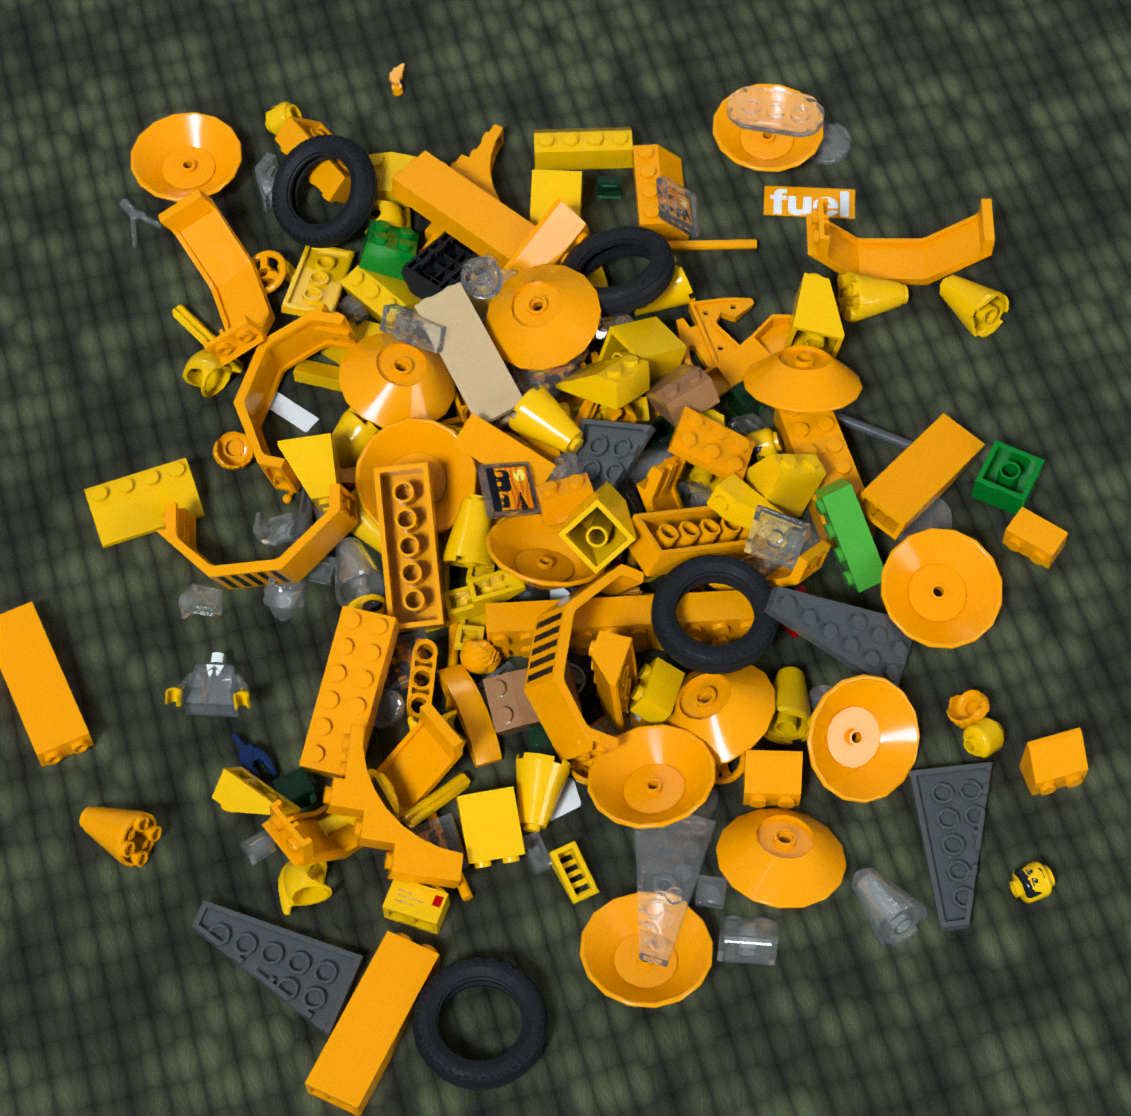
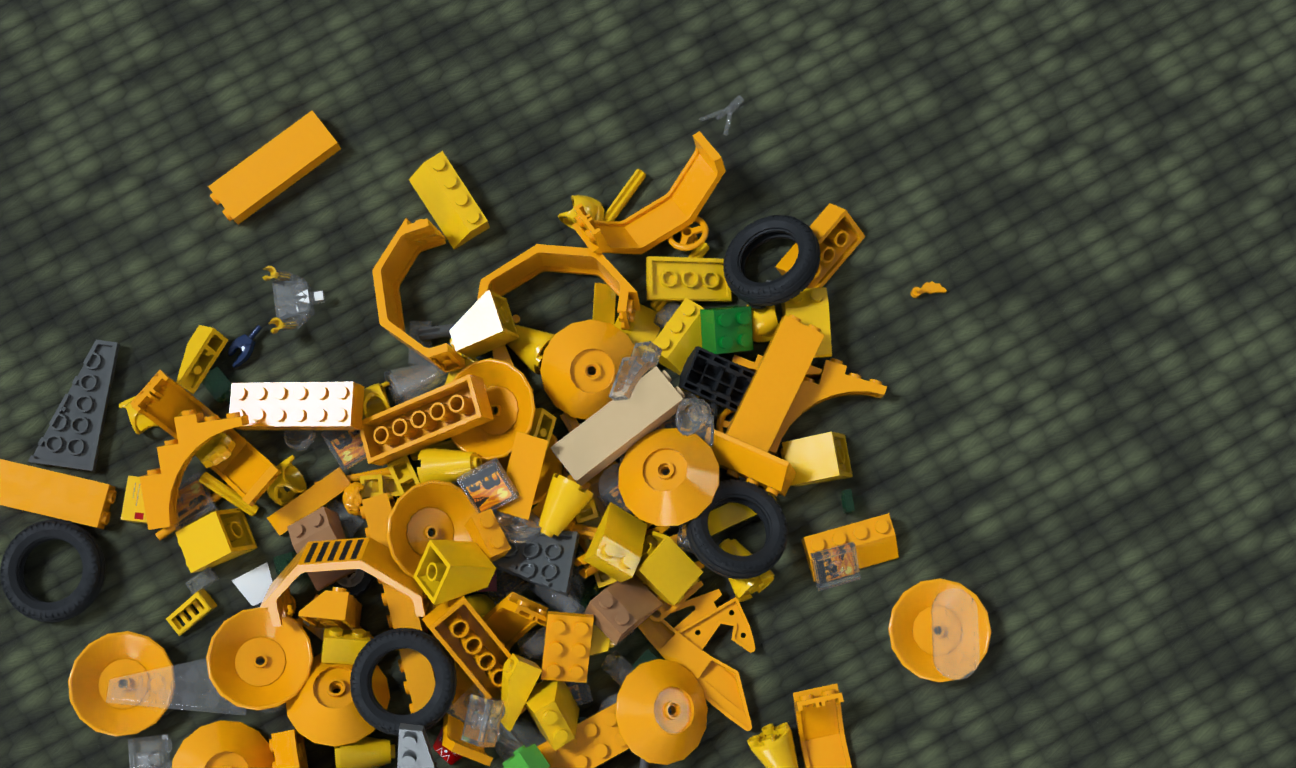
camera: 75 degrees right, 20 degrees up
light orange cone [79,806,162,867] -> none
light orange dish [130,112,242,202] -> none
clear bracket [179,584,222,619] -> none
light orange hair [213,431,254,471] -> none
clear slope [239,831,277,866] -> none
clear bracket [253,512,297,547] -> none
clear slope [255,151,279,212] -> none
clear helmet [263,577,308,621] -> none
yellow head [265,101,302,136] -> none
white sticker [269,392,319,432] -> none
light orange beam [406,639,438,721] -> none
yellow cone [515,752,571,833] -> none
yellow slope [534,127,633,170] -> none
light orange bar [667,239,757,251] -> none
clear plate [695,875,727,909] -> none
yellow head [746,427,783,464] -> none
sticker [763,186,855,219] -> none
yellow slope [784,273,845,358] -> none
clear tile [809,121,850,164] -> none

